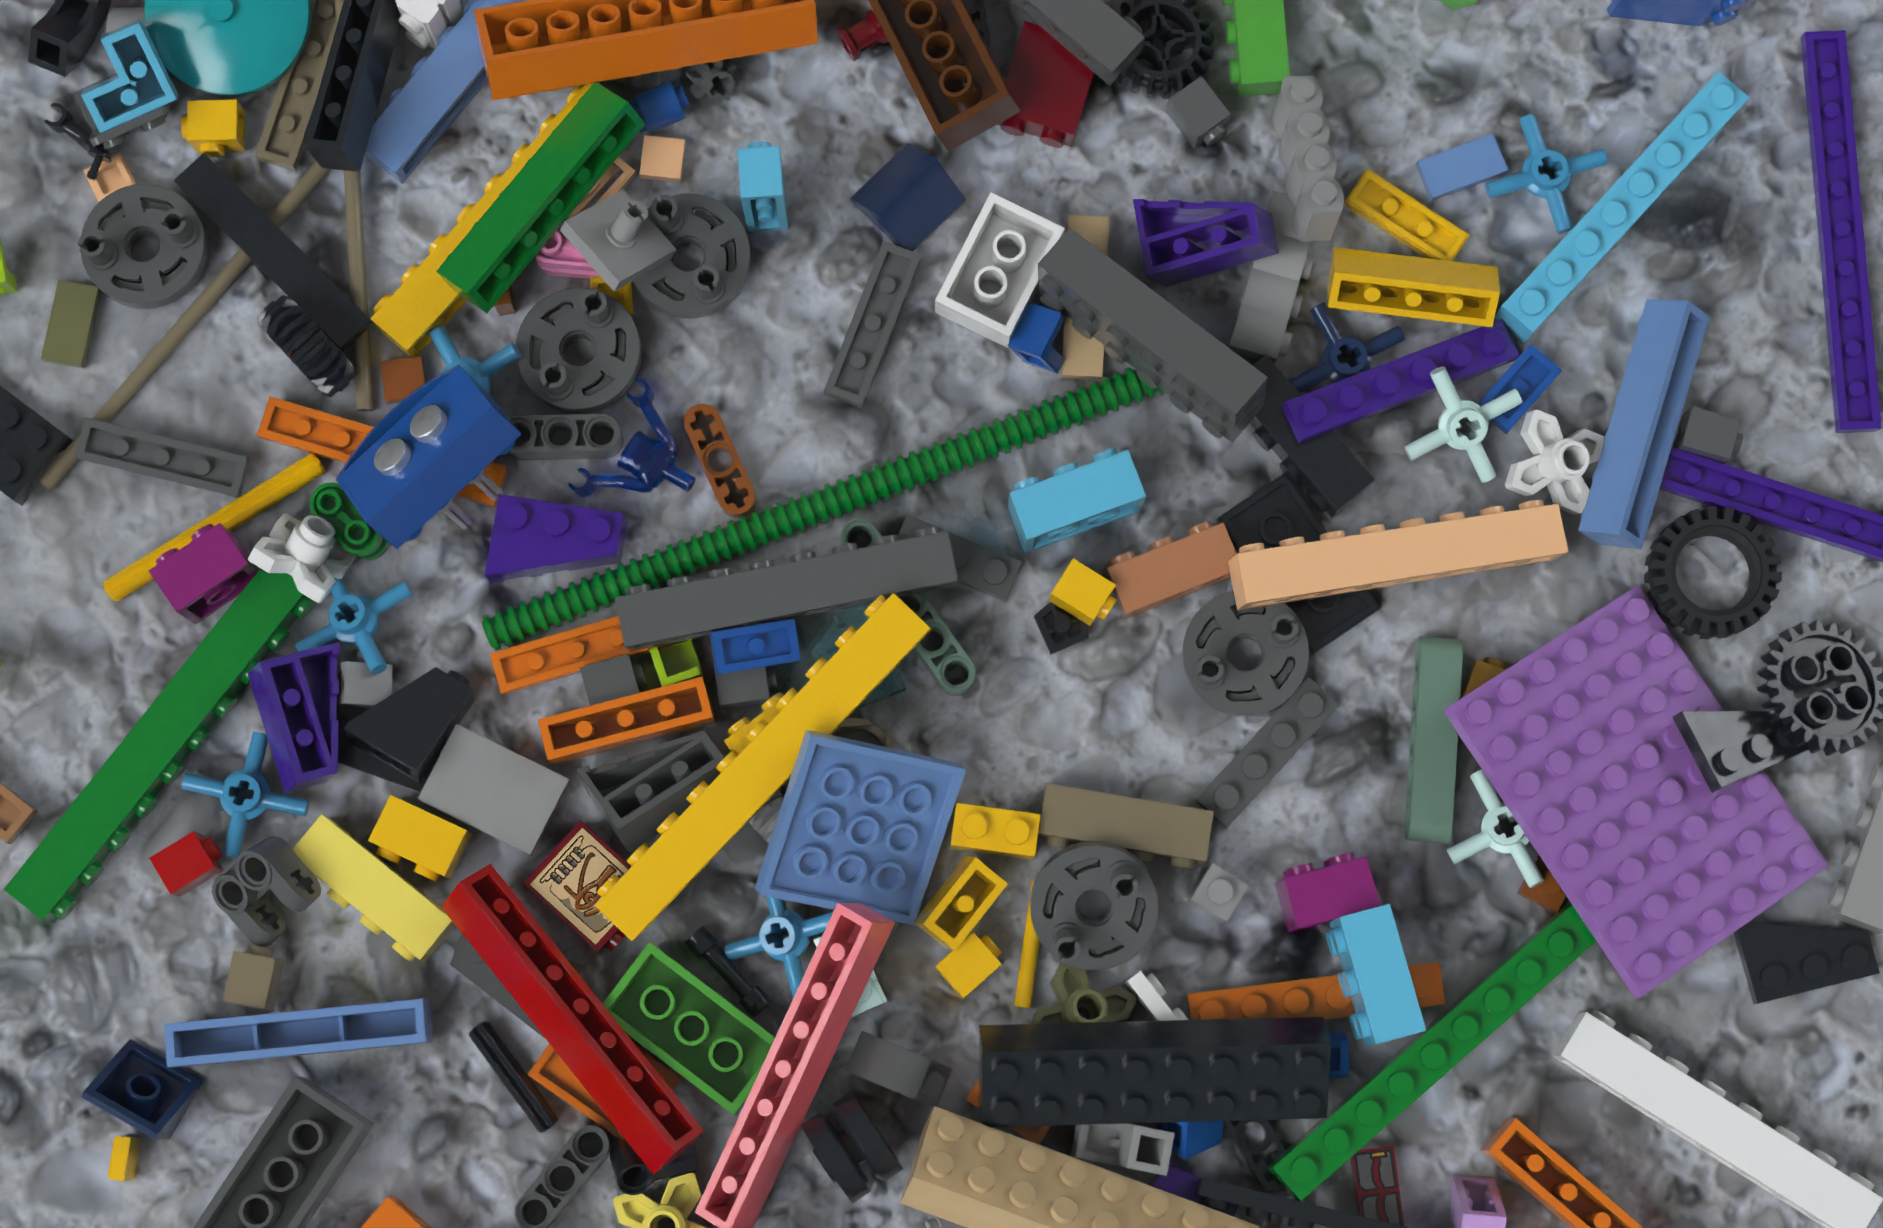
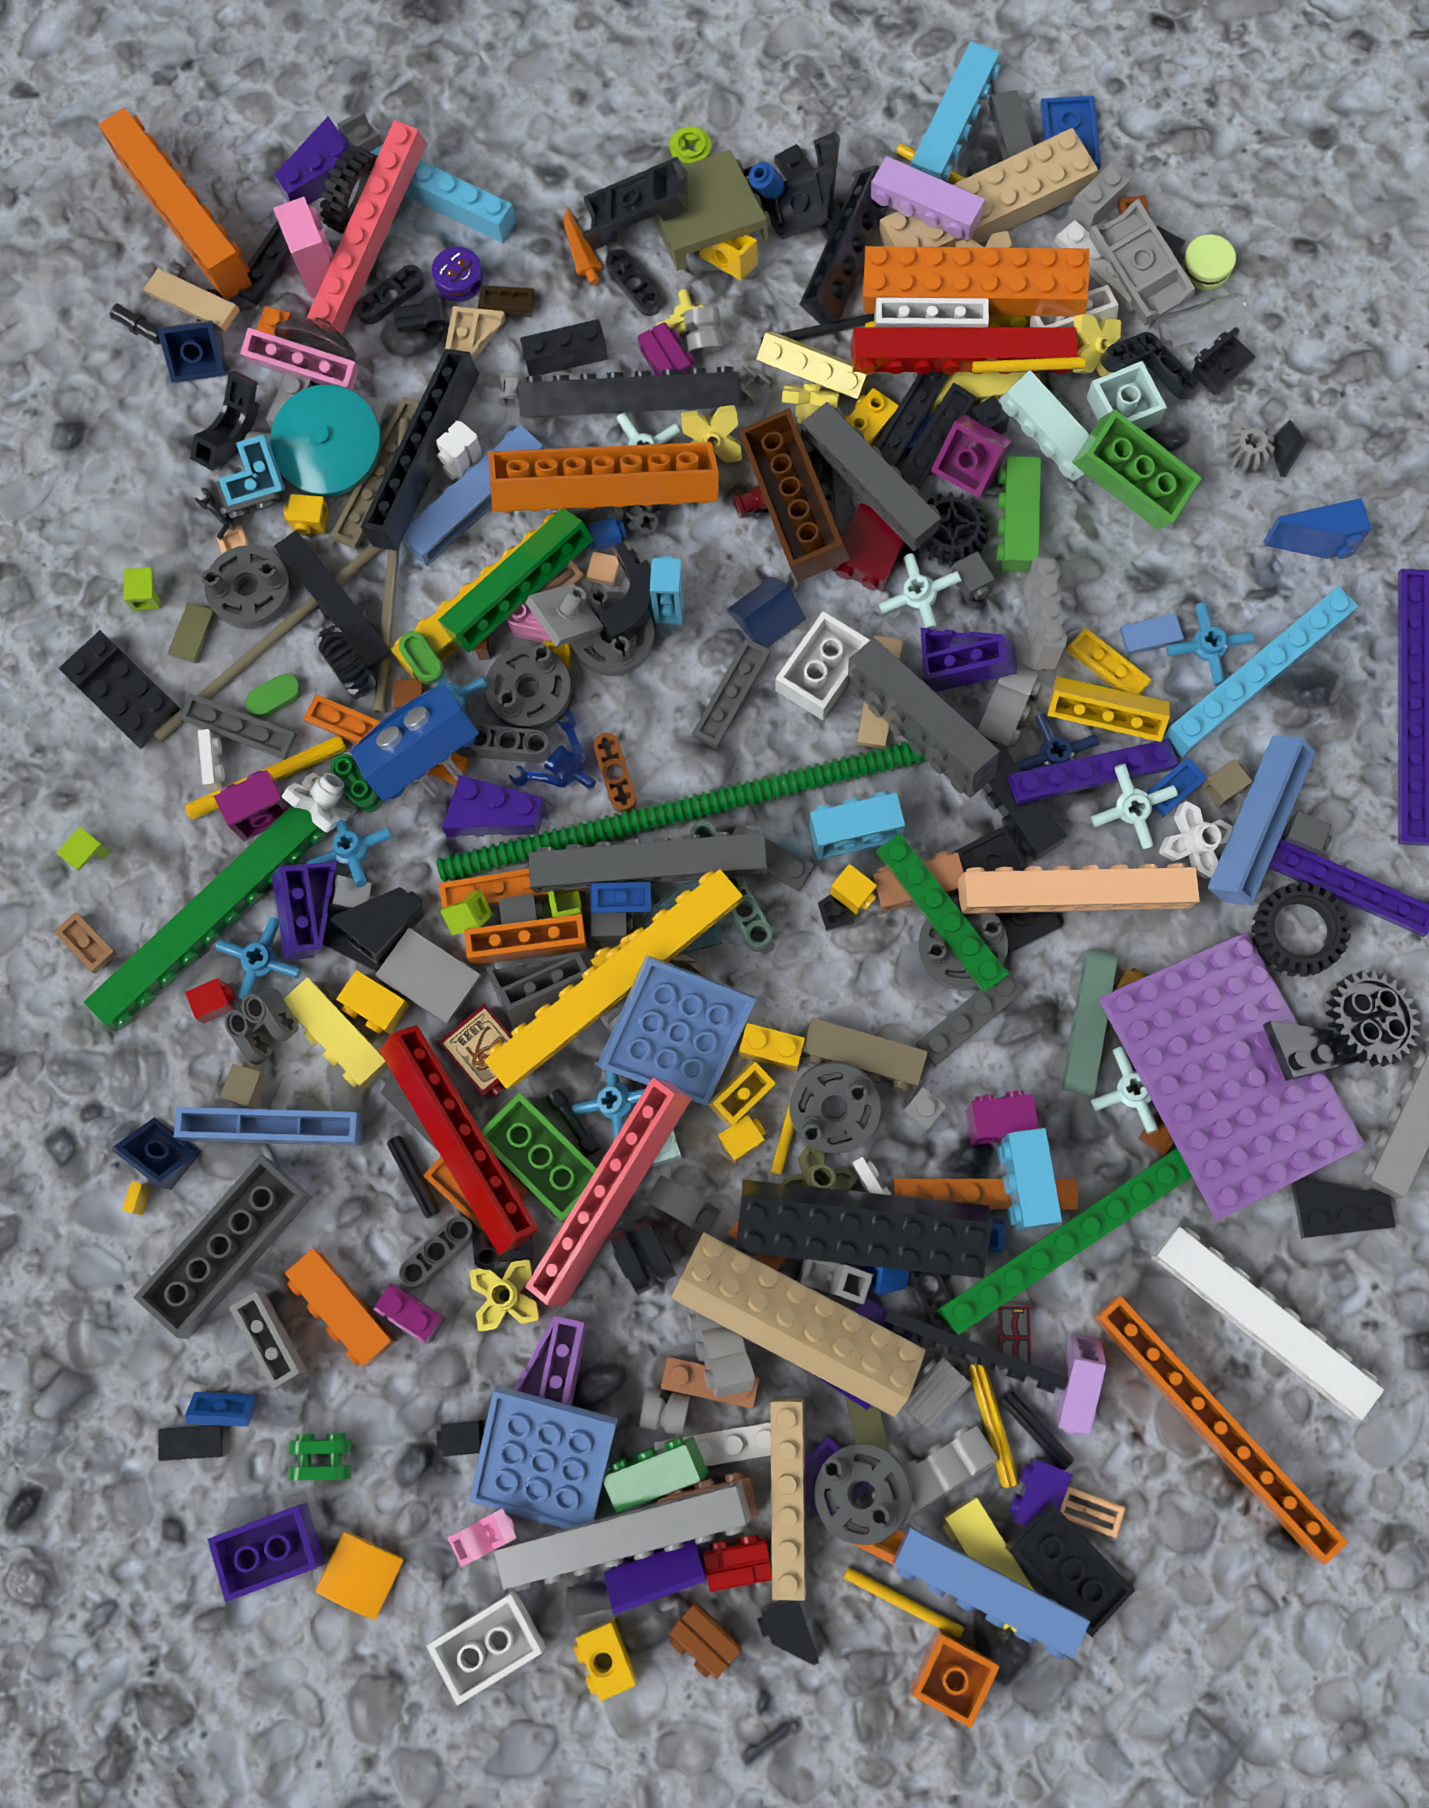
camera: 15 degrees right, 5 degrees down
blue panel [1008,302,1065,374] -> none
none -> white plate [198,729,225,793]
none -> bright green tile [246,674,301,718]
none -> bright green tile [399,632,444,684]
none -> lime panel [440,889,493,936]
none -> black arch [599,541,653,642]
none -> green plate [876,833,1009,993]
none -> light aqua bar [879,554,962,630]
none -> dark tan brick [1200,759,1253,809]

